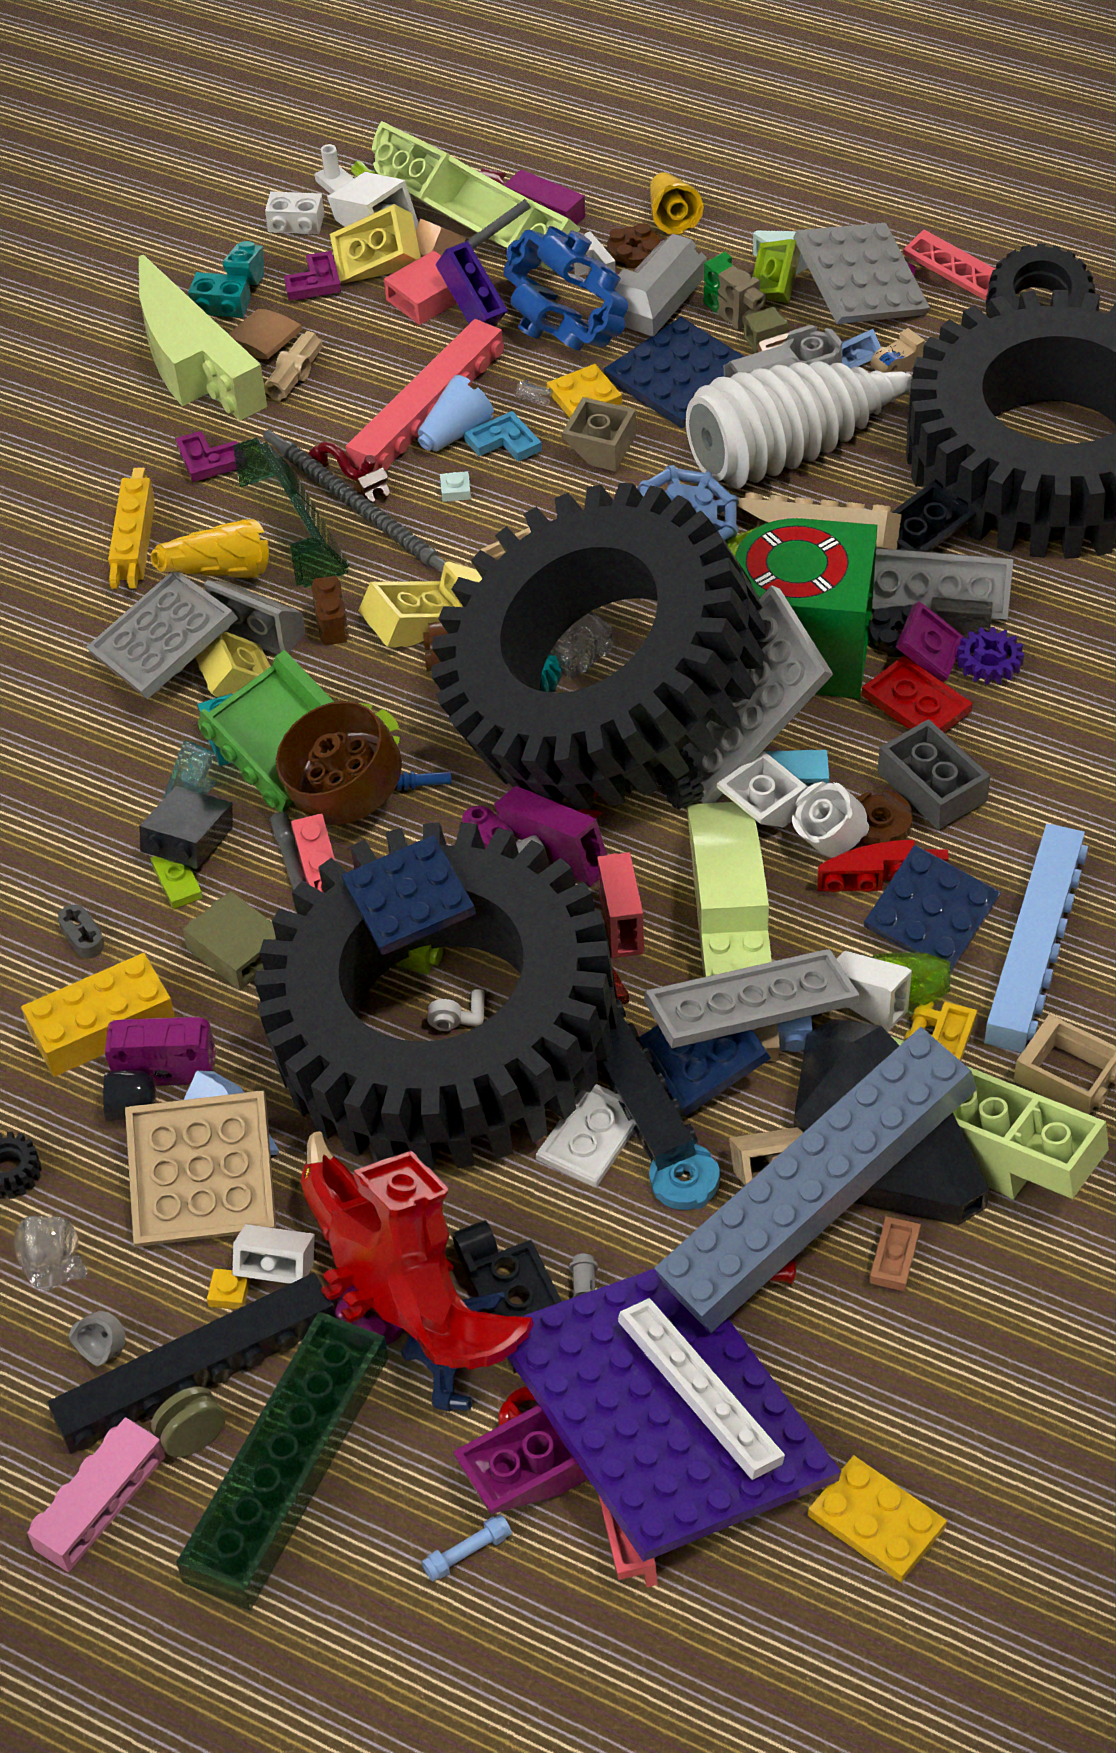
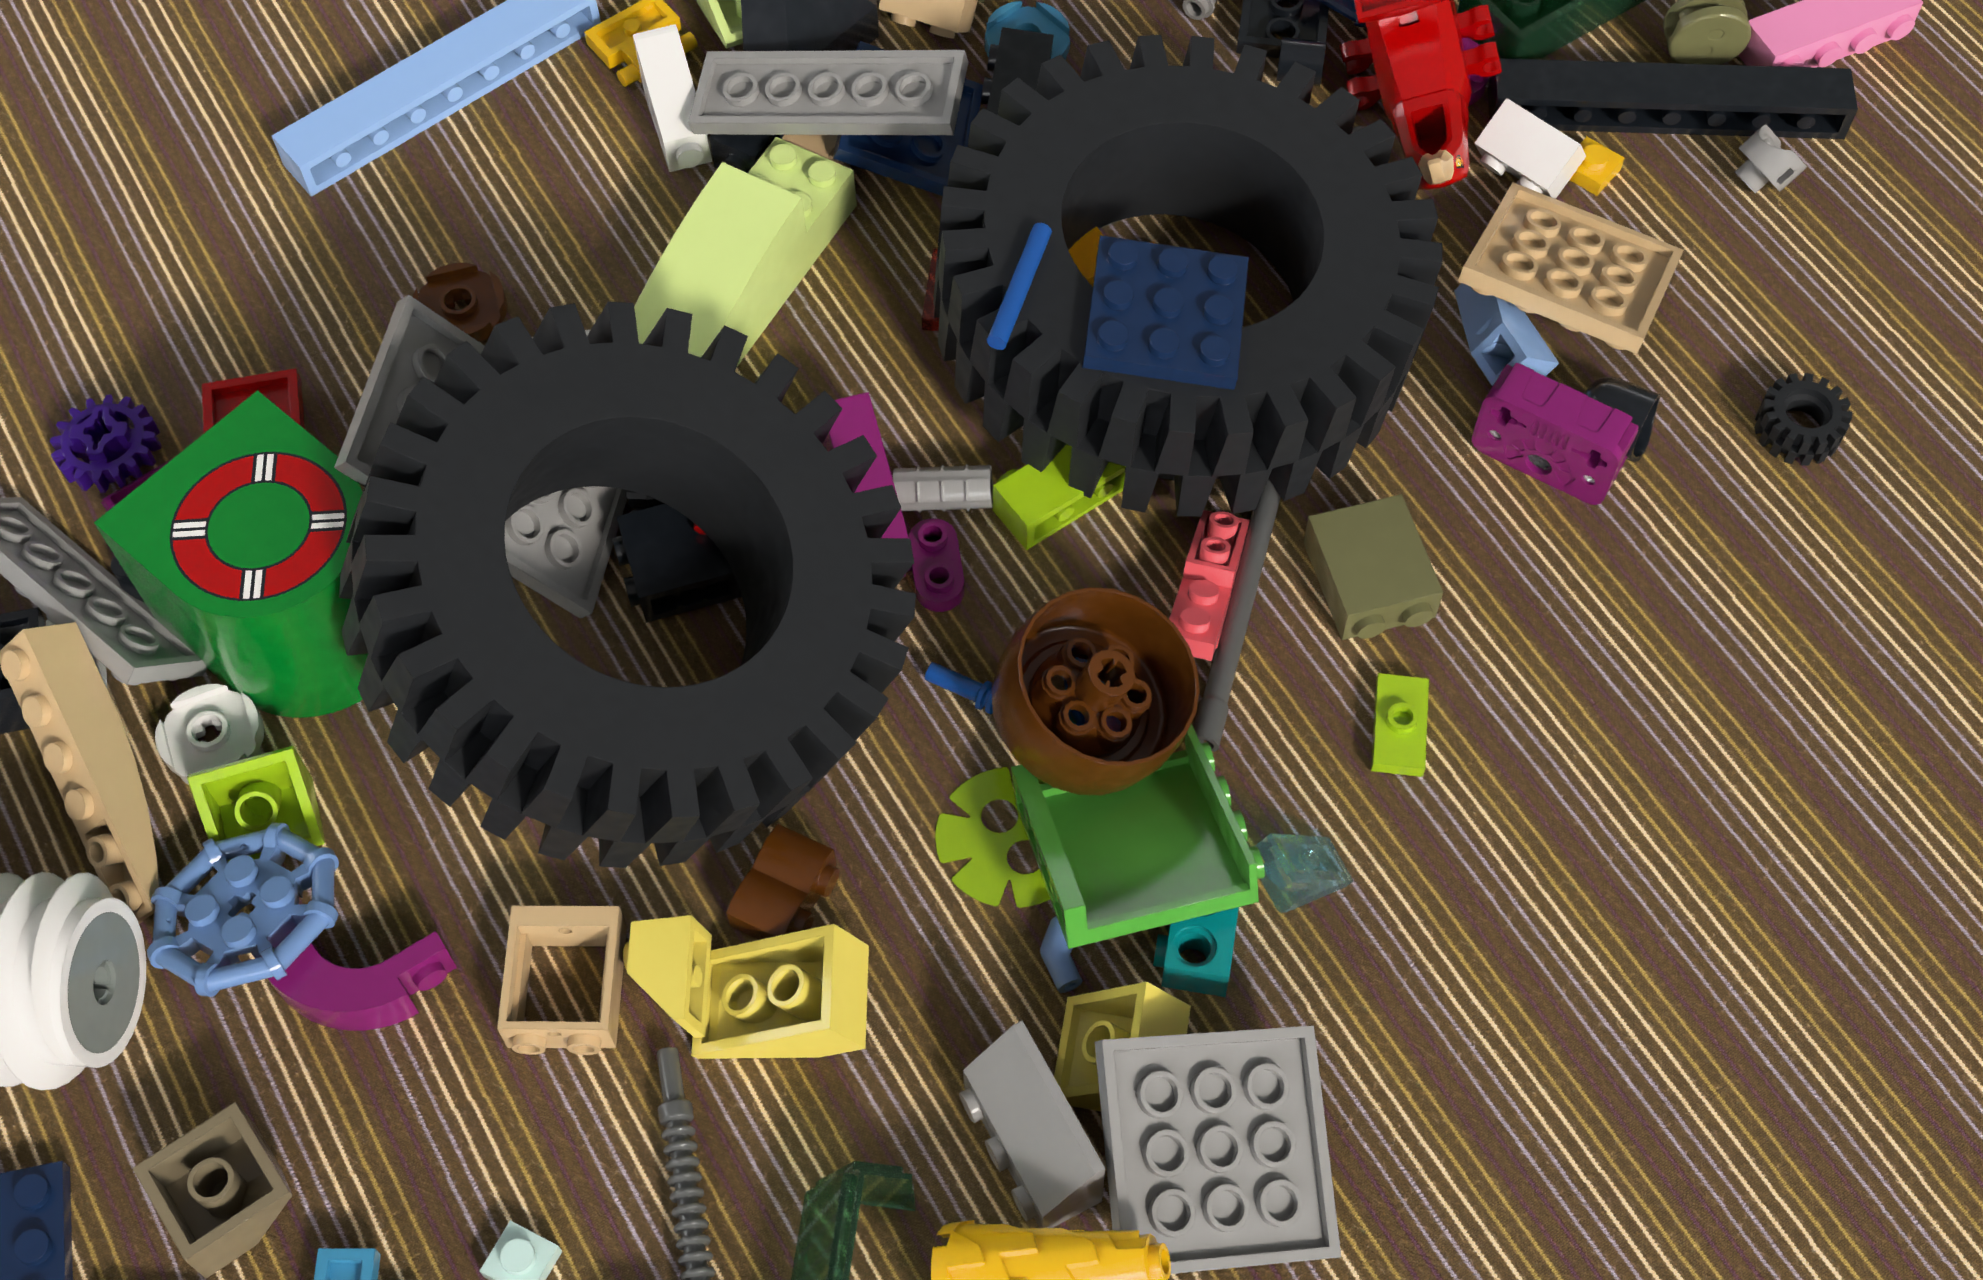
camera: 150 degrees left, 10 degrees up
clear piece [14,1216,87,1291] -> none
yellow brick [21,953,175,1077] -> none
dark grey beam [58,905,104,958] -> none
black brick [139,786,233,869] -> none
reddish brown brick [312,576,349,646] -> none
coral brick [598,852,644,958] -> none
white brick [792,782,869,857] -> none
red slope [817,840,949,892] -> none
dark blue plate [864,845,1001,975] -> none
clear neon green slope [872,952,950,1005] -> none
dark grey brick [878,719,990,830] -> none
clear smoke slope [931,597,993,636] -> none
none -> blue bar [987,223,1052,350]

